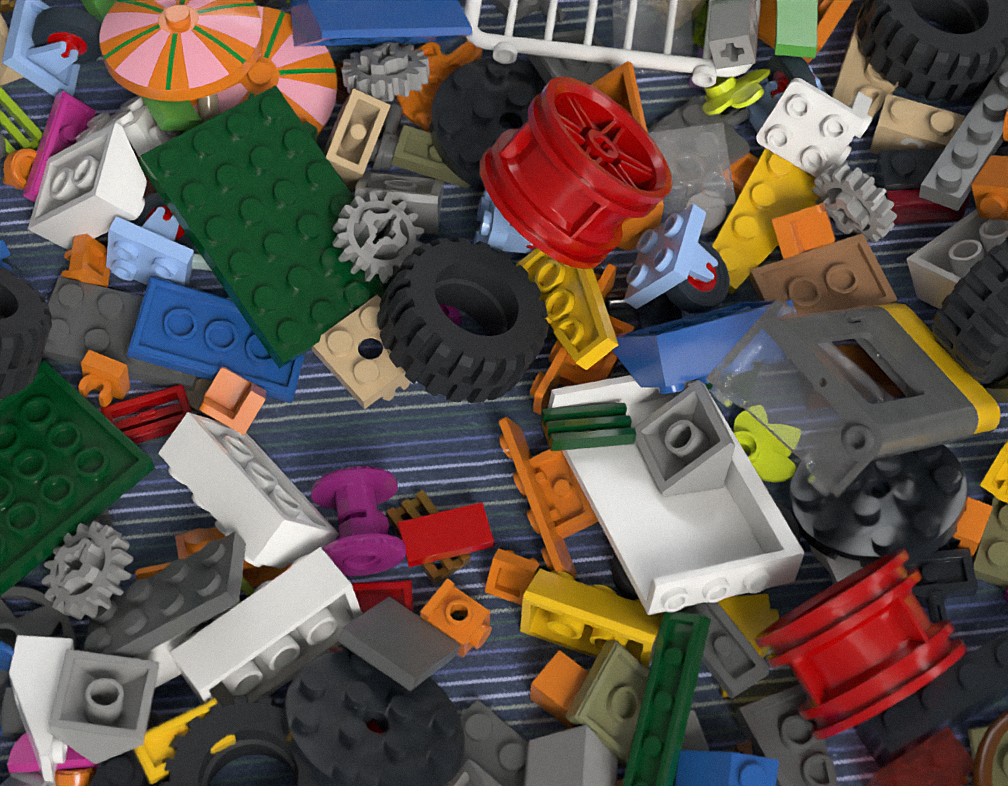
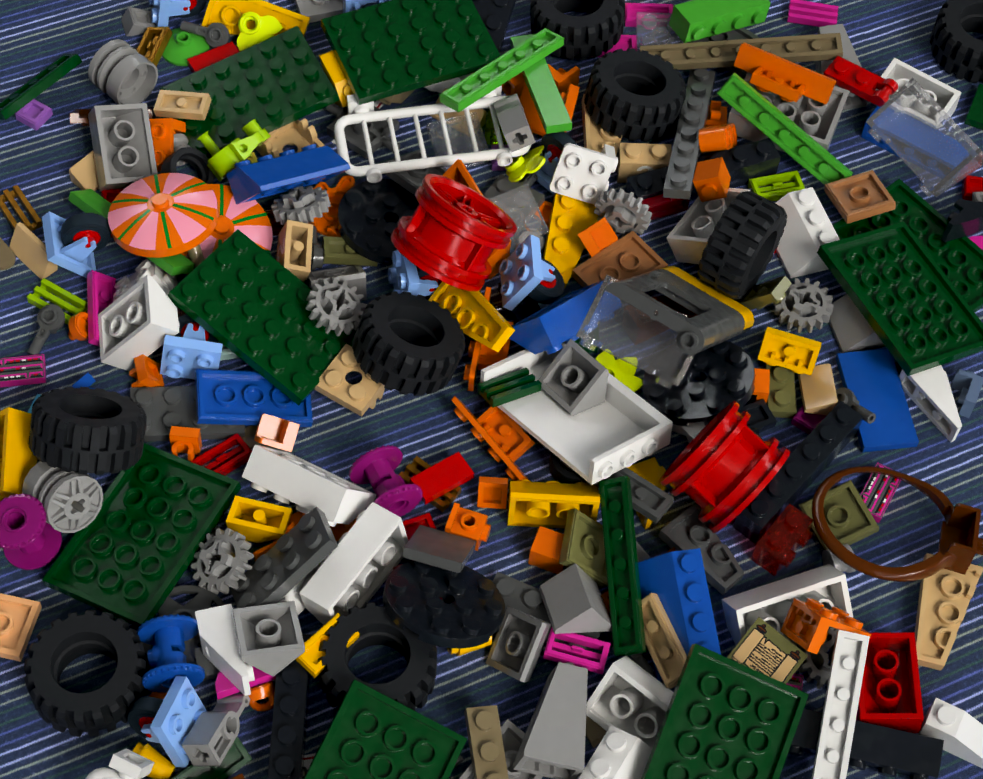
camera: 20 degrees left, 5 degrees down
none -> yellow slope [226,495,293,543]

